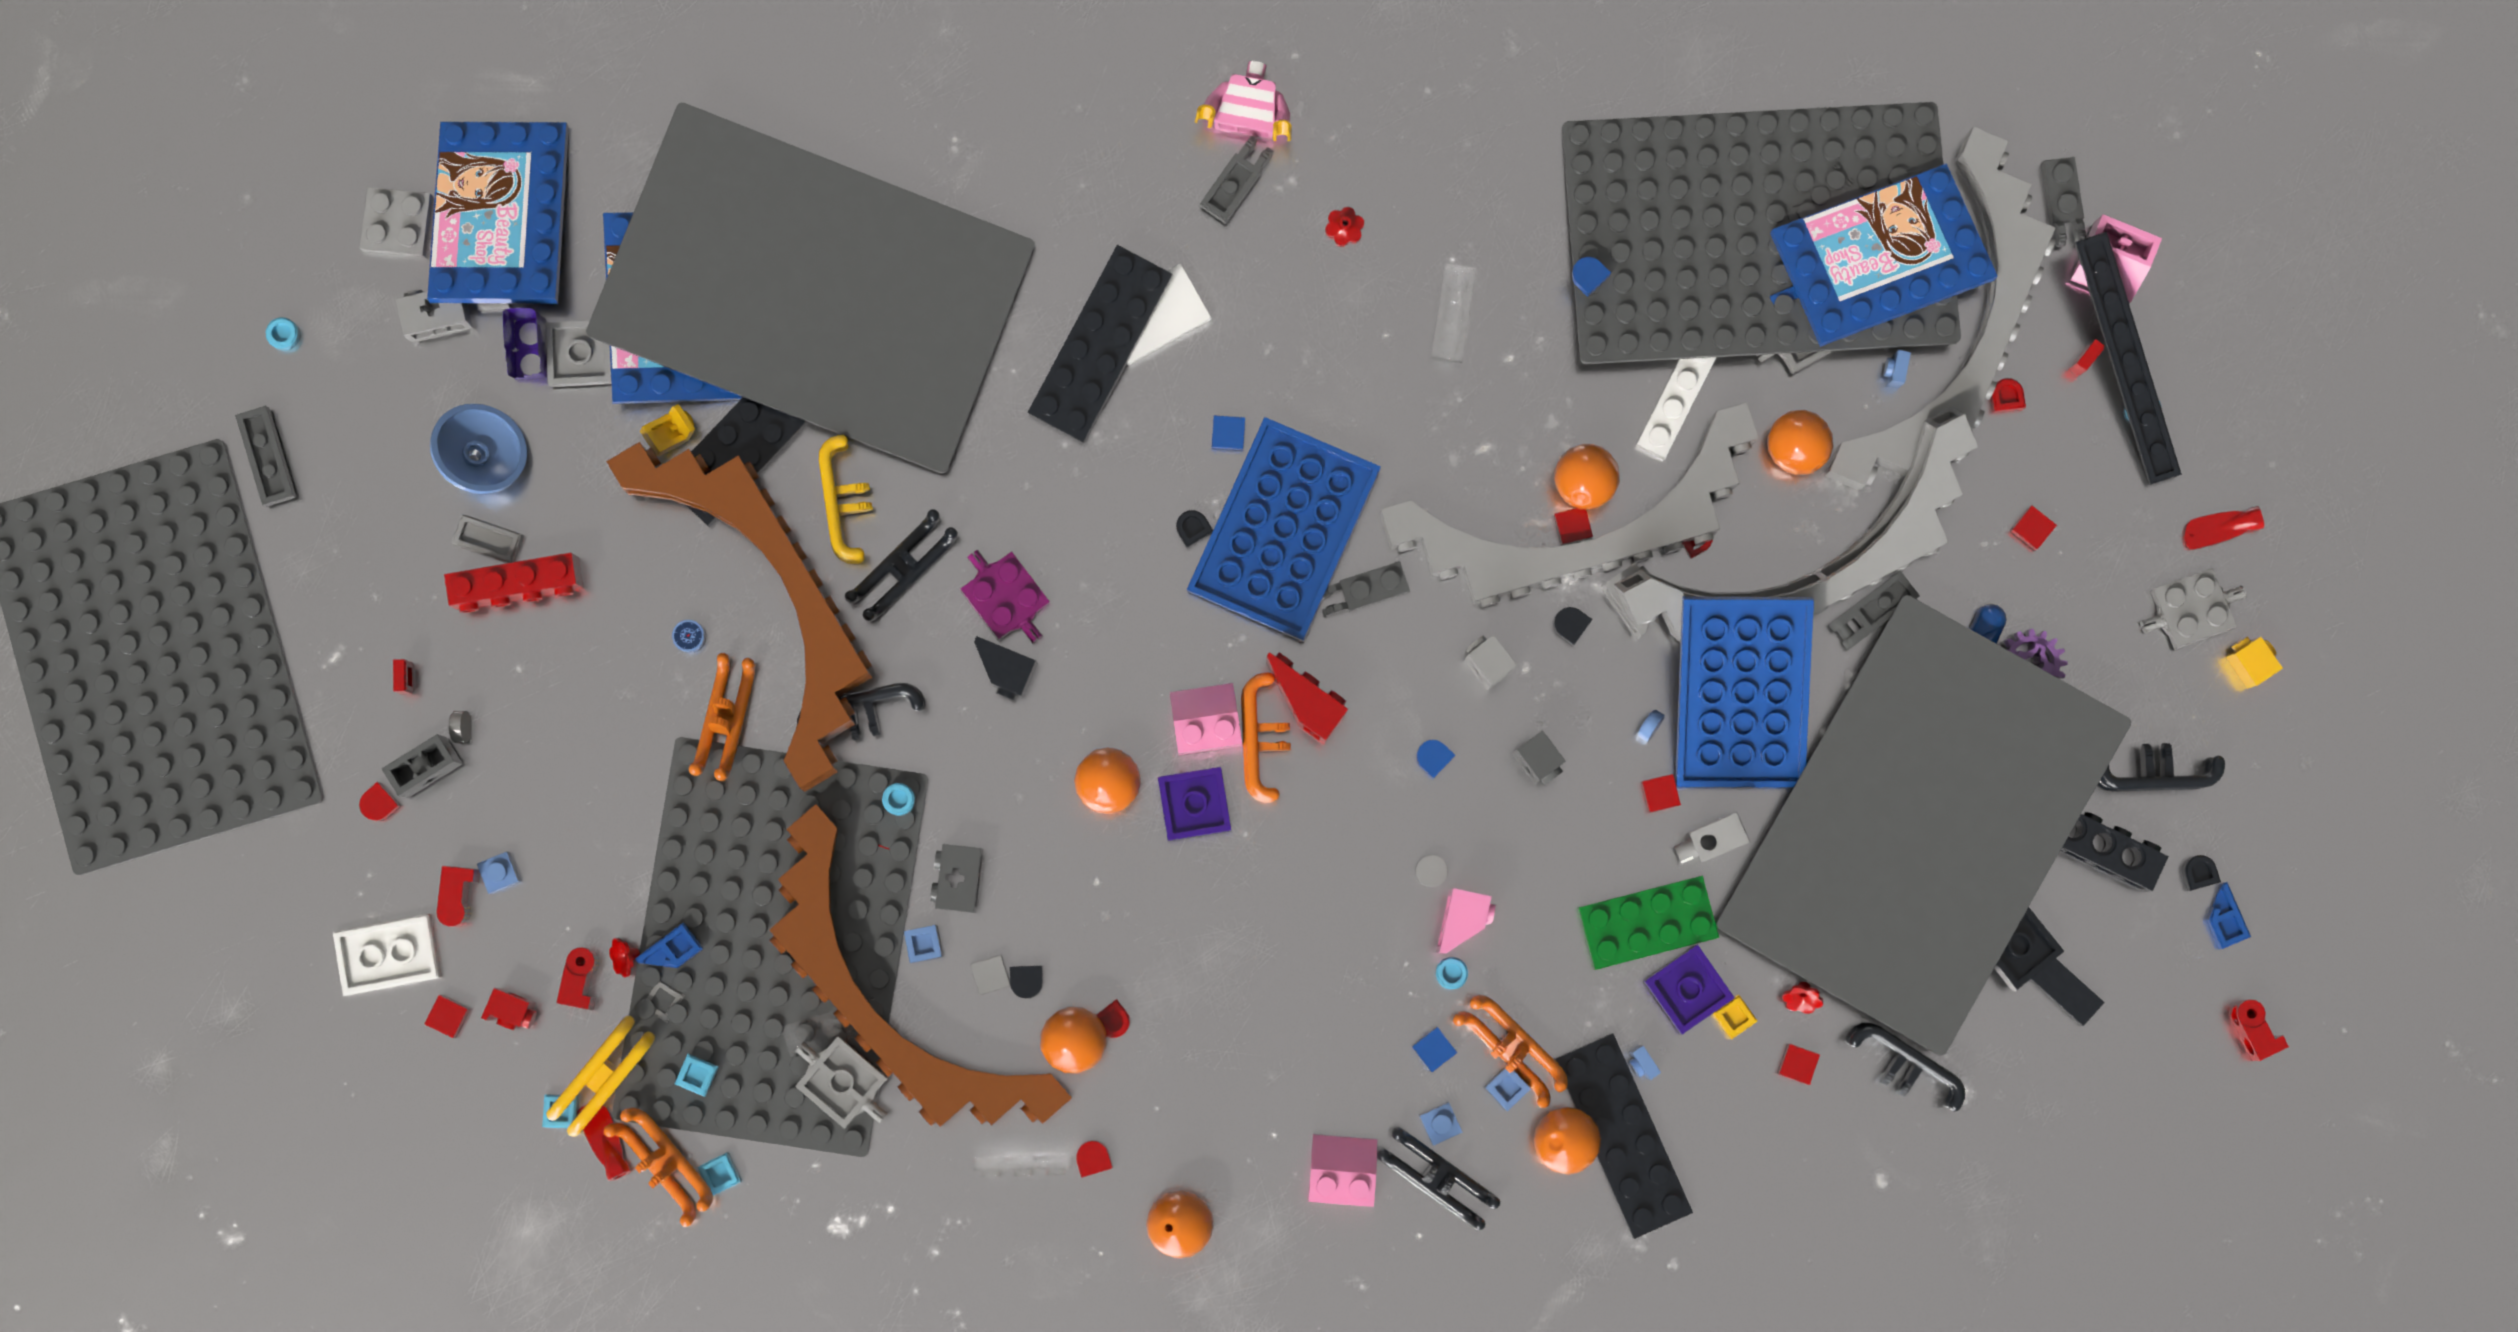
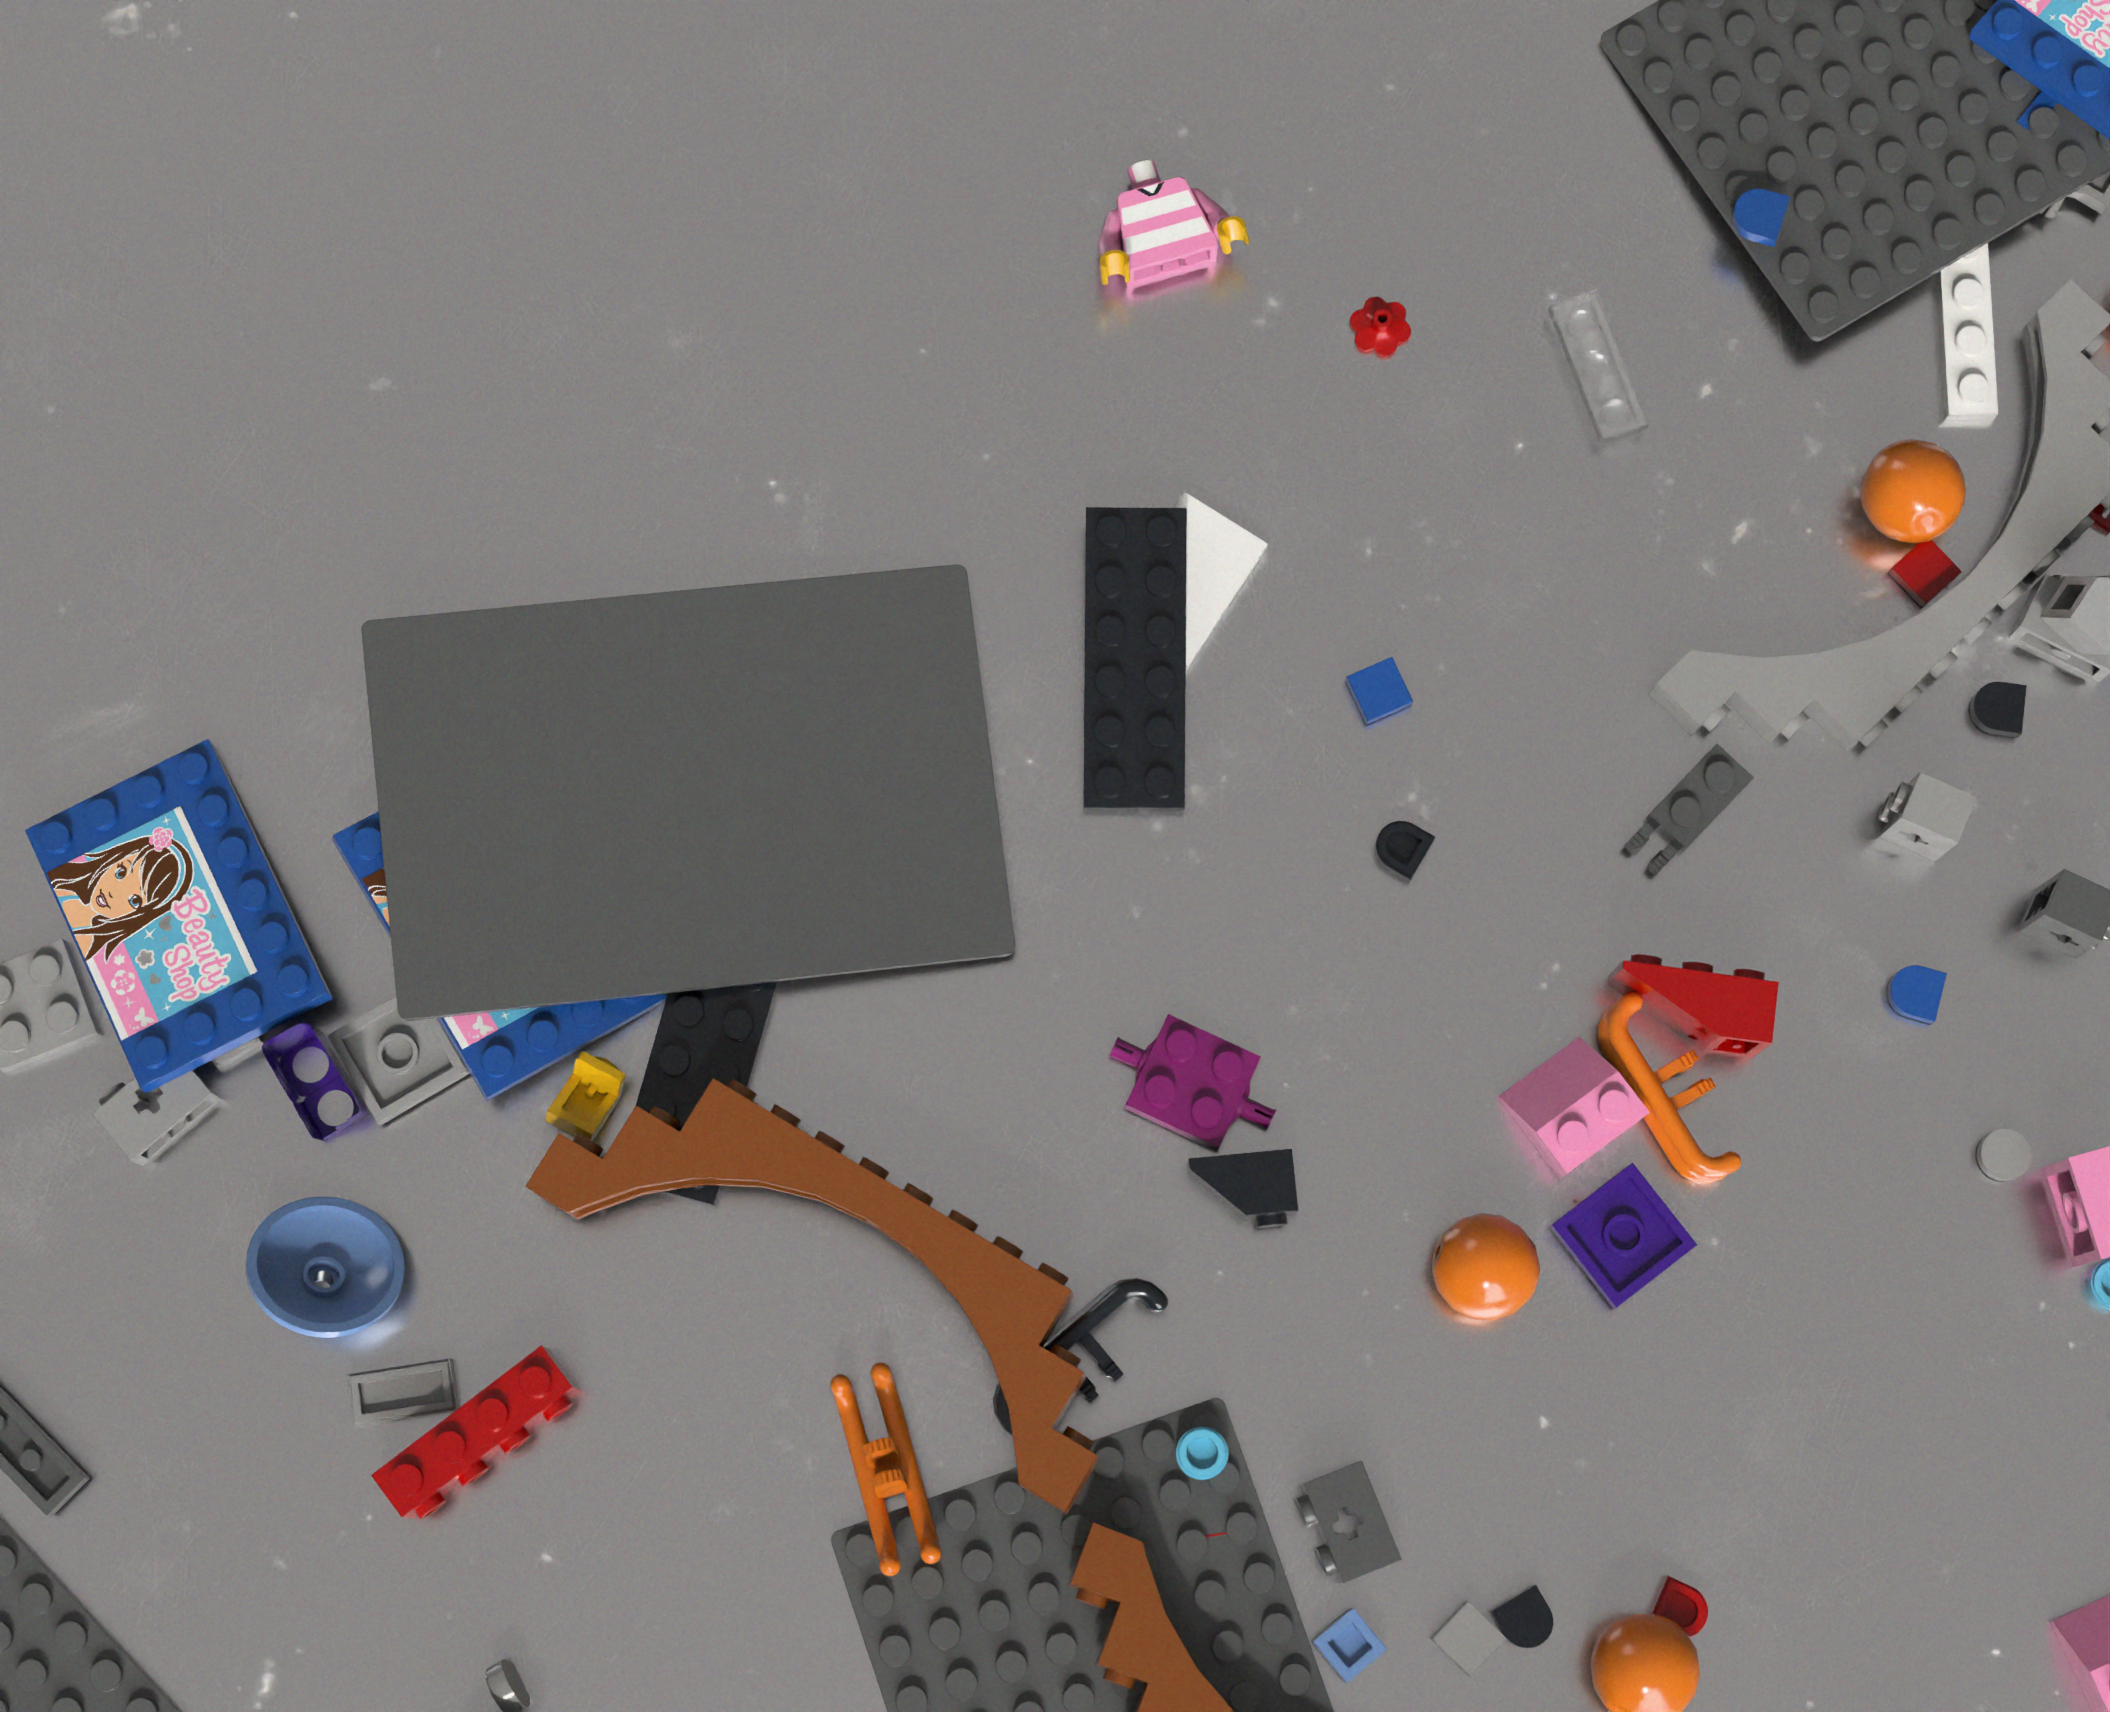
camera: 25 degrees left, 5 degrees down
red tile [393,659,414,694] -> none
tile [672,620,706,653] -> none
yellow piece [818,435,873,564] -> none
black piece [845,509,958,621] -> none
blue plate [1187,417,1381,642] -> none
dark grey hinge [1200,136,1274,224] -> none

